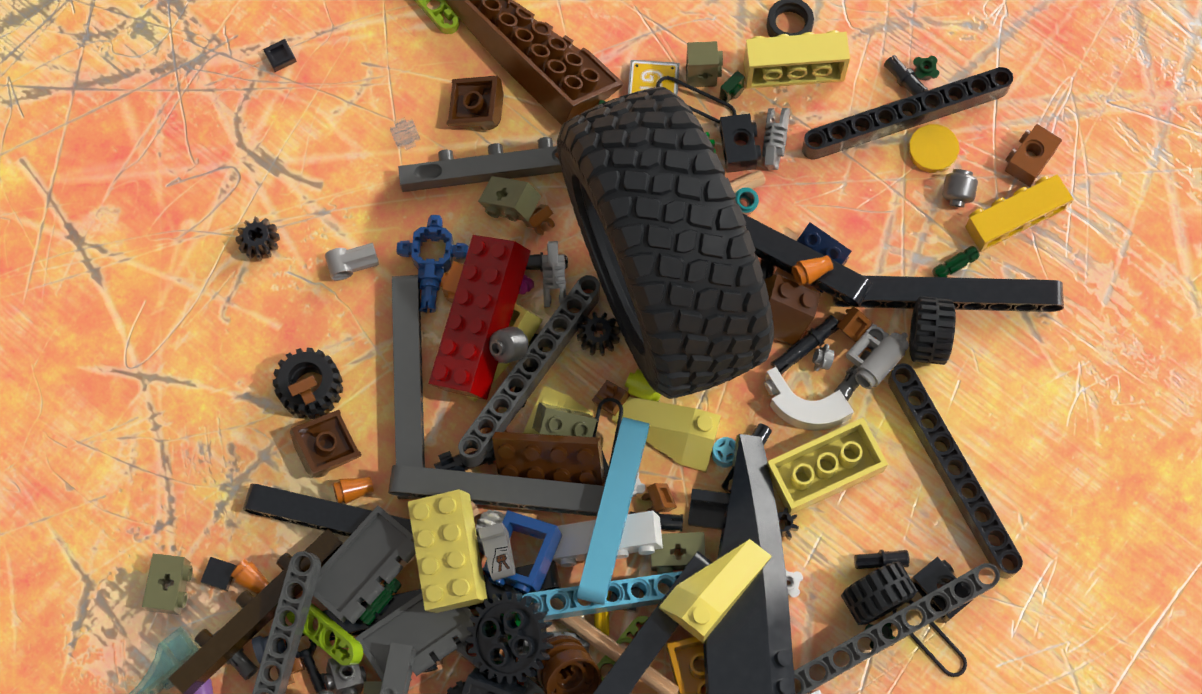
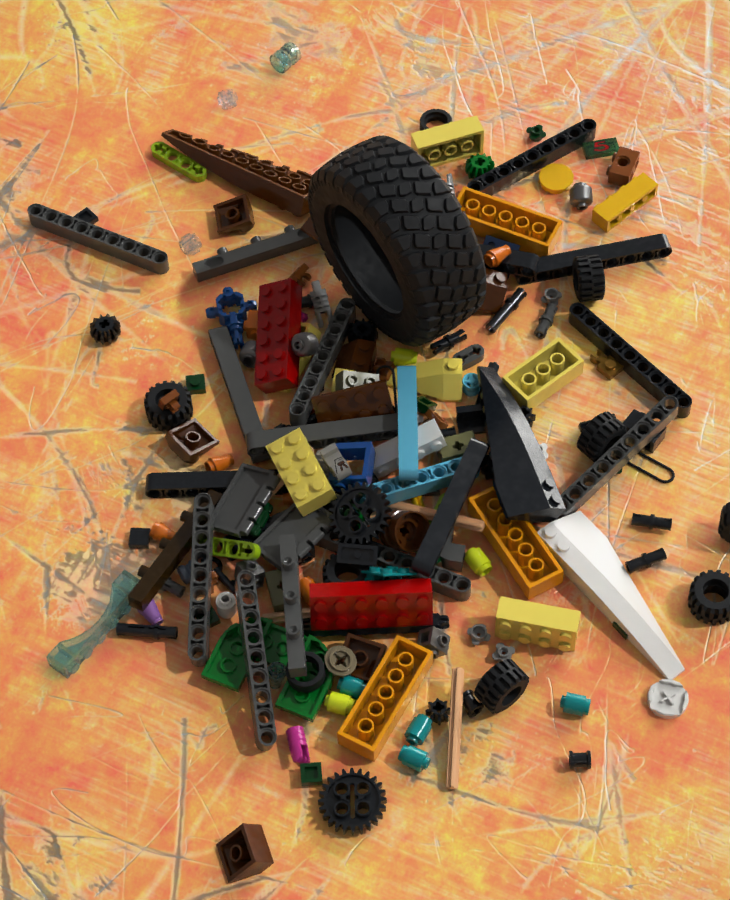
camera: 15 degrees left, 15 degrees down
olive brick [142,553,193,615] -> none
light grey piece [325,243,379,281] -> none
olive brick [478,176,541,222] -> none
light yellow wedge [659,539,772,643] -> none
white arch [764,367,854,431] -> none
light grey plate [812,344,834,372] -> none
dark orange tile [837,306,873,342] -> none
light grey piece [845,332,909,389] -> none
black pin [884,55,929,95] -> none
dark green axle [932,246,980,277] -> none
none -> dark grey beam [27,203,169,275]
none -> dark green plate [186,374,206,395]
none -> flat silver head [239,340,256,368]
none -> reddish brown slope [332,339,377,378]
none -> dark green plate [417,396,438,414]
none -> dark grey beam [452,344,484,371]
none -> light orange brick [457,186,562,257]
none -> green gear [465,152,495,179]
none -> clear green tile [582,137,619,160]
none -> pearl gold plate [590,349,624,381]

